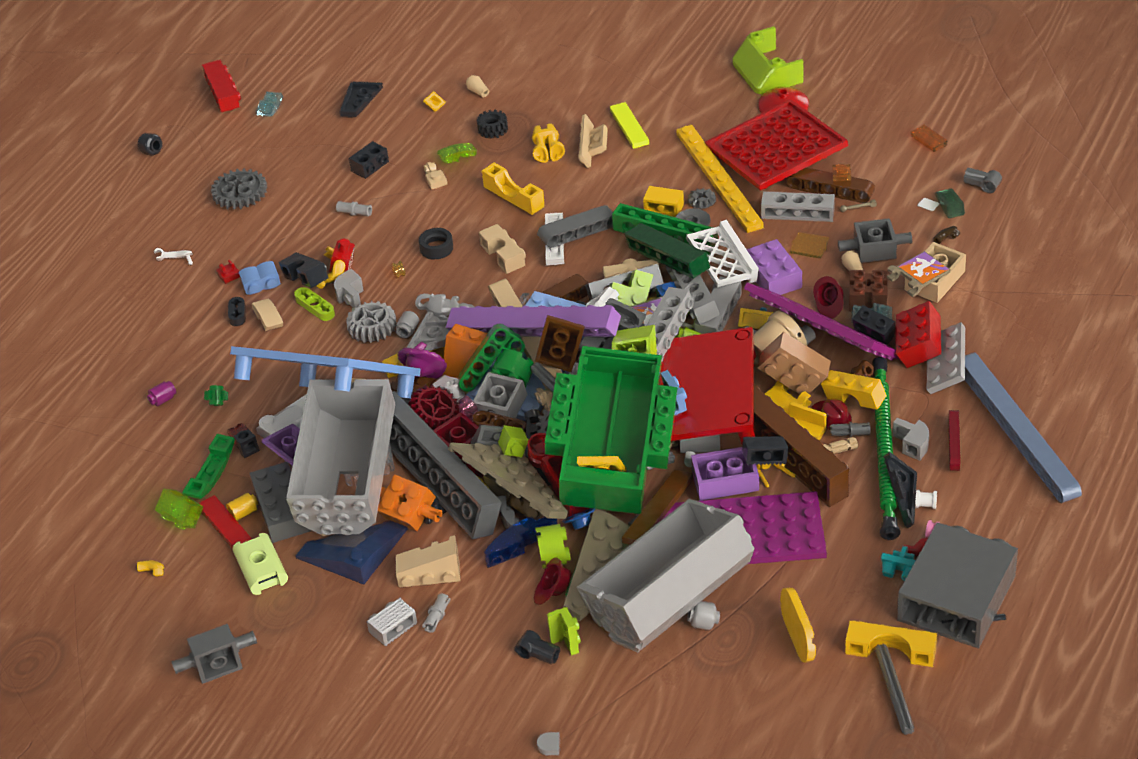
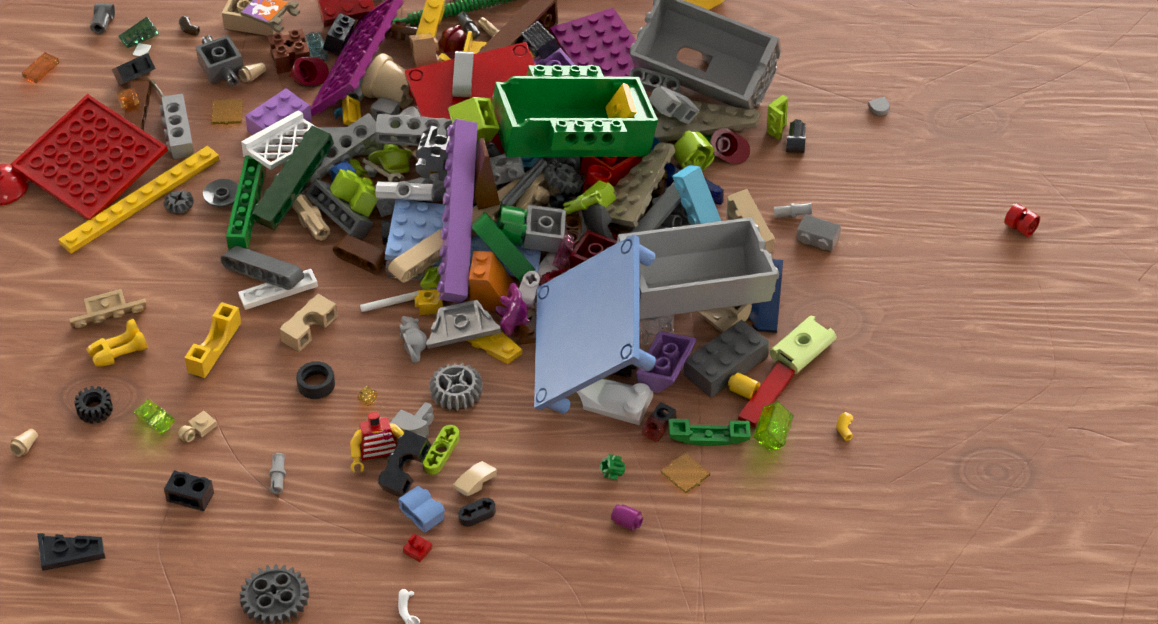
camera: 115 degrees left, 5 degrees up
dark grey brick [171,624,257,684] -> none
light grey brick [396,311,419,338] -> none
yellow slope [423,91,446,112] -> none
neon yellow tile [610,102,649,149] -> none
yellow brick [643,186,684,217] -> none
none -> black brick [111,53,156,85]
none -> light grey beam [452,51,474,98]
none -> lime pin [564,190,602,214]
none -> light grey arch [648,85,700,124]
none -> clear yellow piece [661,452,710,494]
none -> medium azure brick [672,165,721,225]

